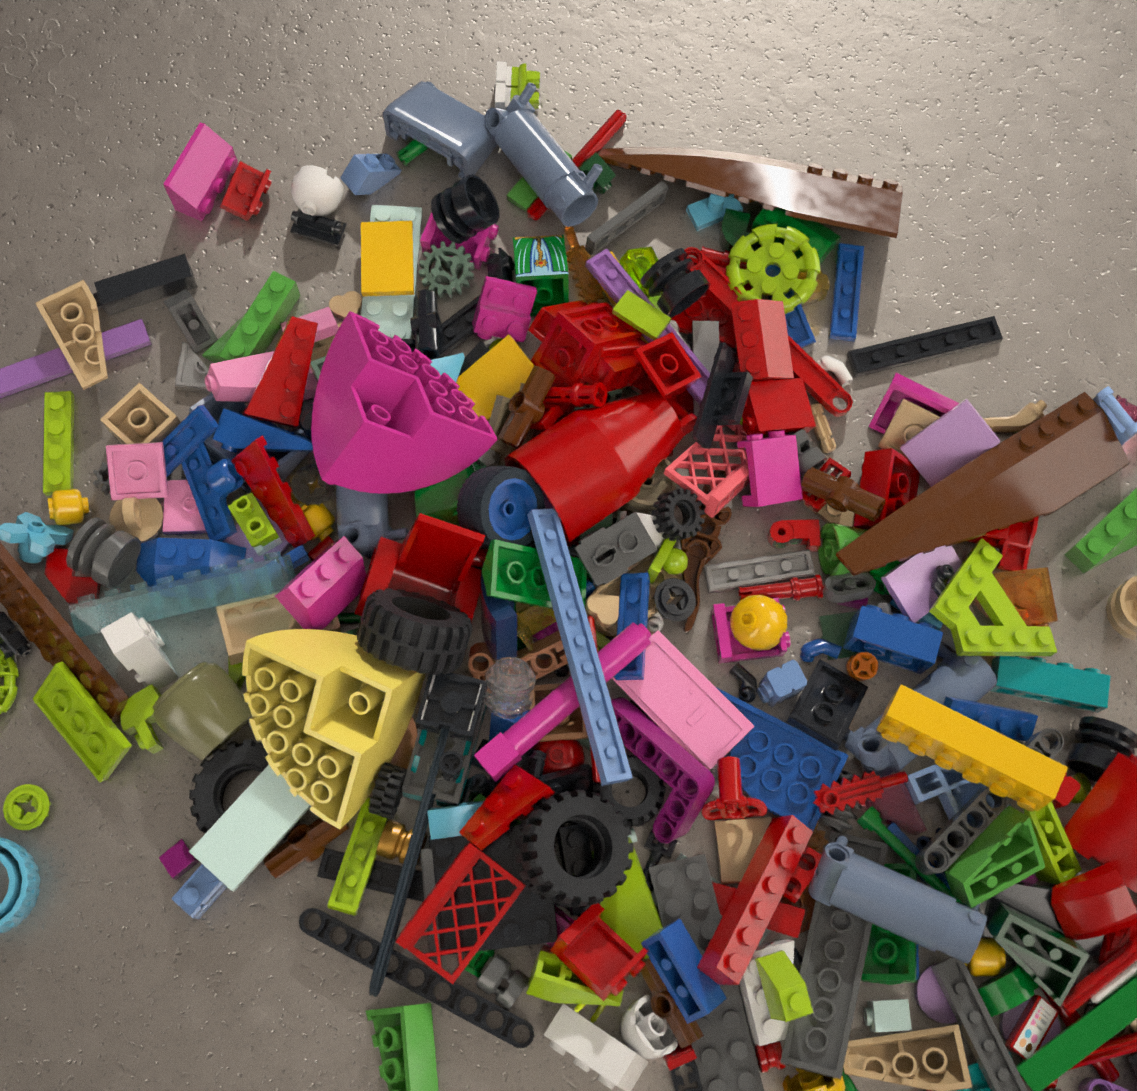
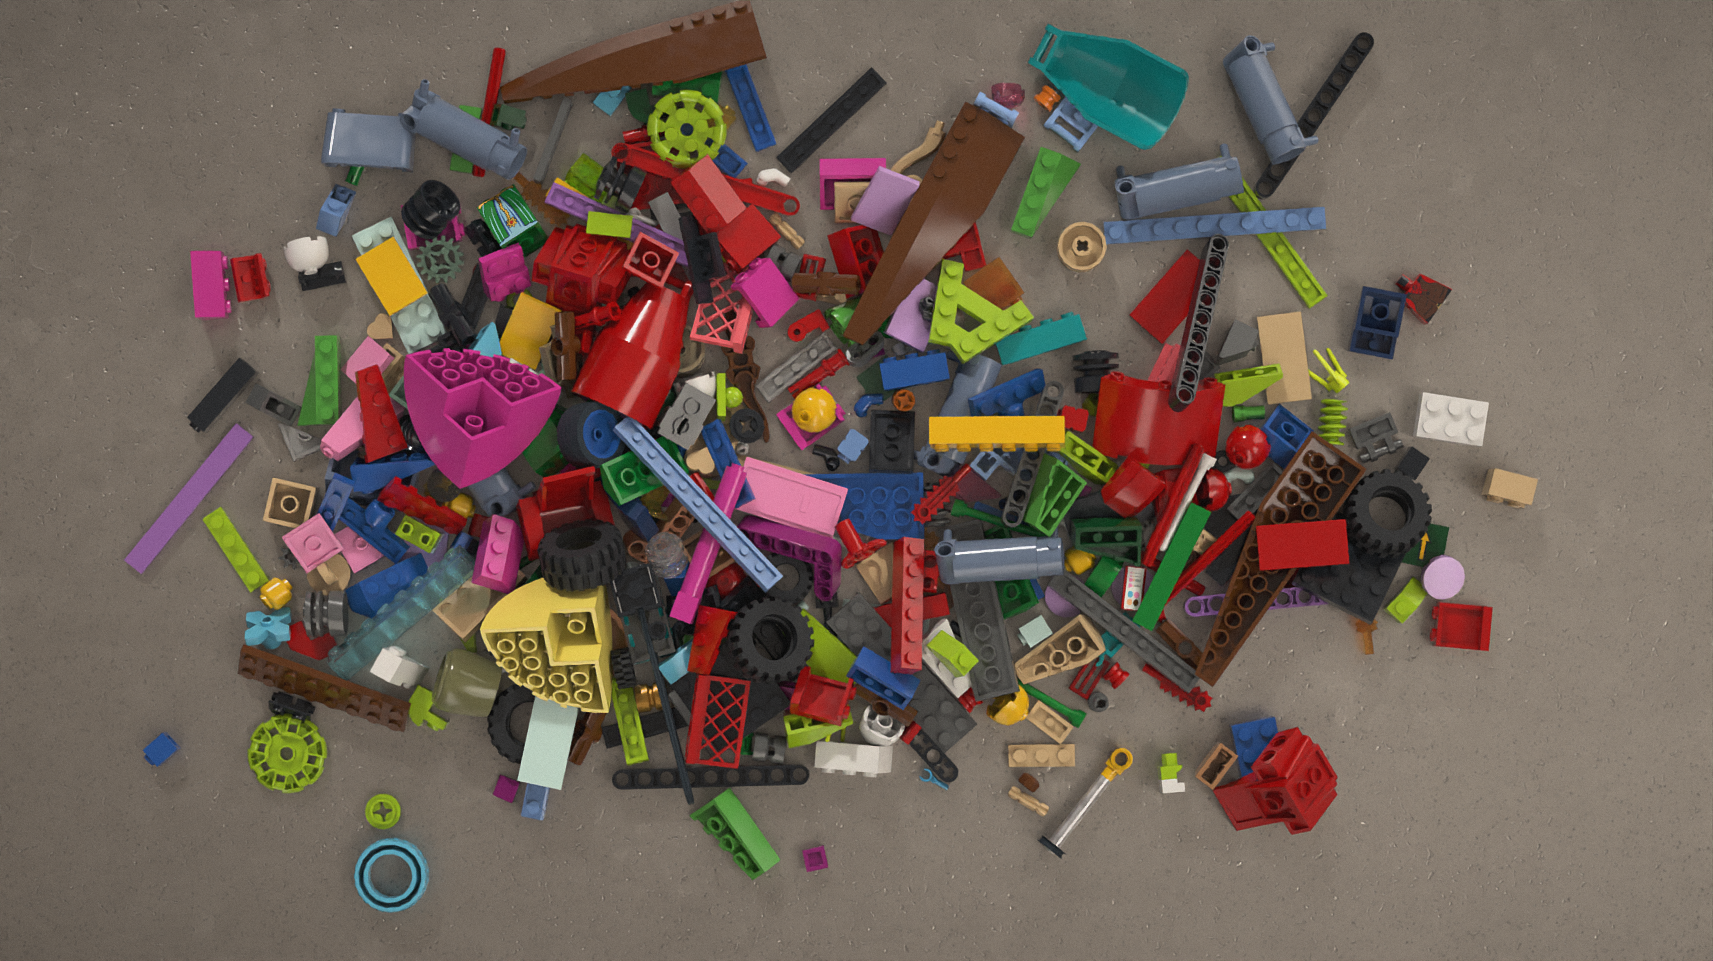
camera: 30 degrees left, 15 degrees up
lime tile [33,661,132,783] -> none
tan wedge [35,280,108,390] -> none
hips [495,61,540,109] -> none
black tyre [652,489,705,541] -> none

